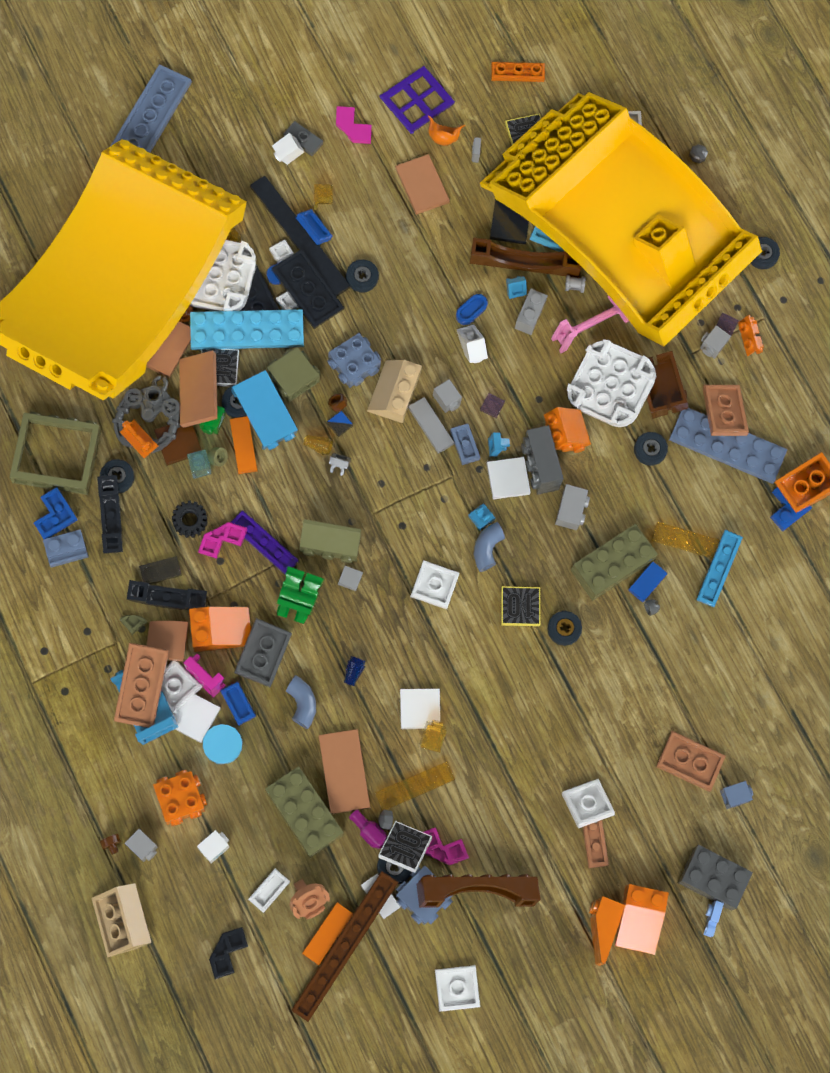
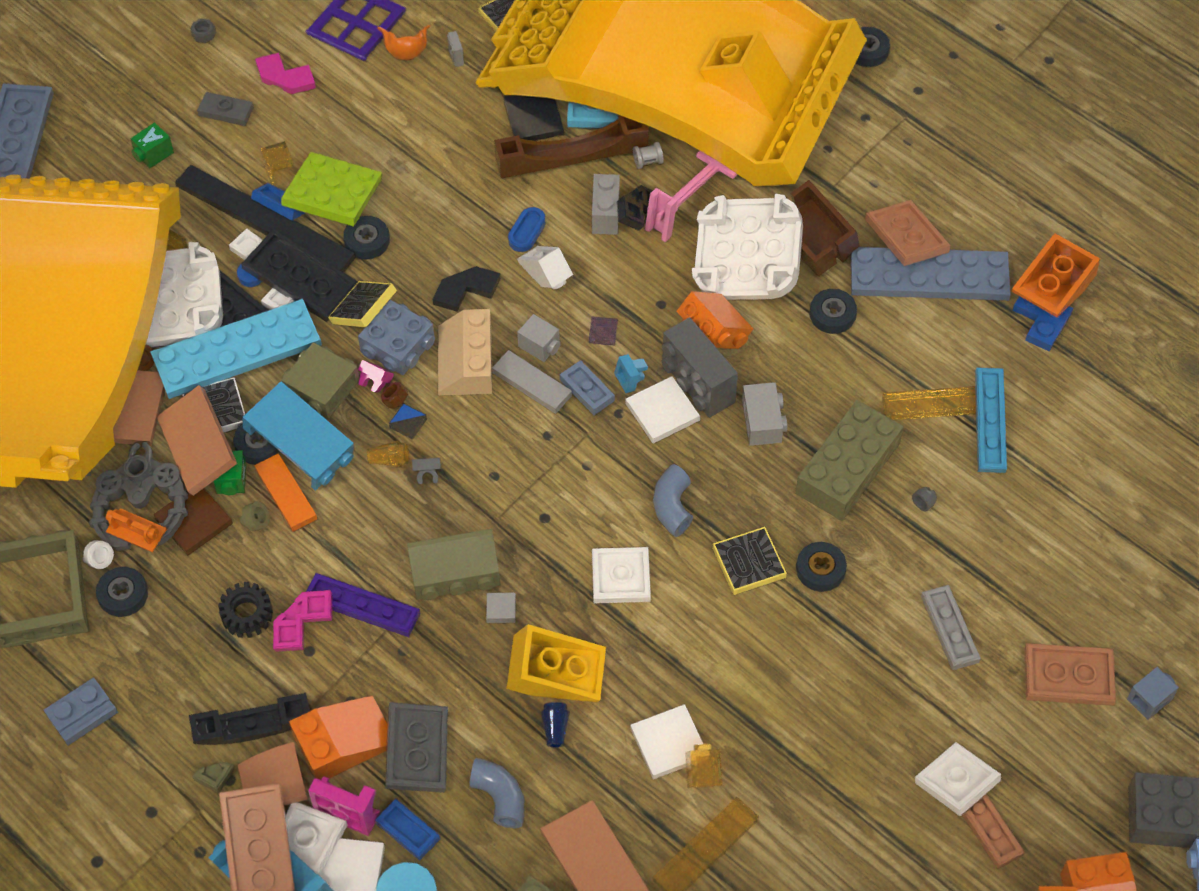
camera: 10 degrees left, 15 degrees down
blue plate [34,487,78,539] -> none
black slope [97,475,123,554] -> none
clear smoke tile [139,556,182,584] -> none
clear light blue brick [187,449,211,479] -> none
white brick [272,133,304,165] -> none
green hips [276,566,325,624] -> none
nougat tile [395,154,450,215] -> none
dark azure tile [468,503,495,530] -> none
dark azure tile [506,276,527,299] -> none
blue tile [628,562,668,602] -> none
light grey brick [700,326,731,359] -> none
tile [716,313,739,338] -> none
orange hinge [738,315,764,356] -> none
none -> white tile [83,540,114,569]
none -> green brick [130,122,174,168]
none -> dark grey tile [190,18,216,43]
none -> lime plate [281,152,382,226]
none -> tile [328,281,397,327]
none -> tile [358,360,394,393]
none -> black tile [432,266,501,312]
none -> yellow slope [507,624,606,702]
none -> black tile [617,185,653,231]
none -> light grey tile [921,585,981,670]

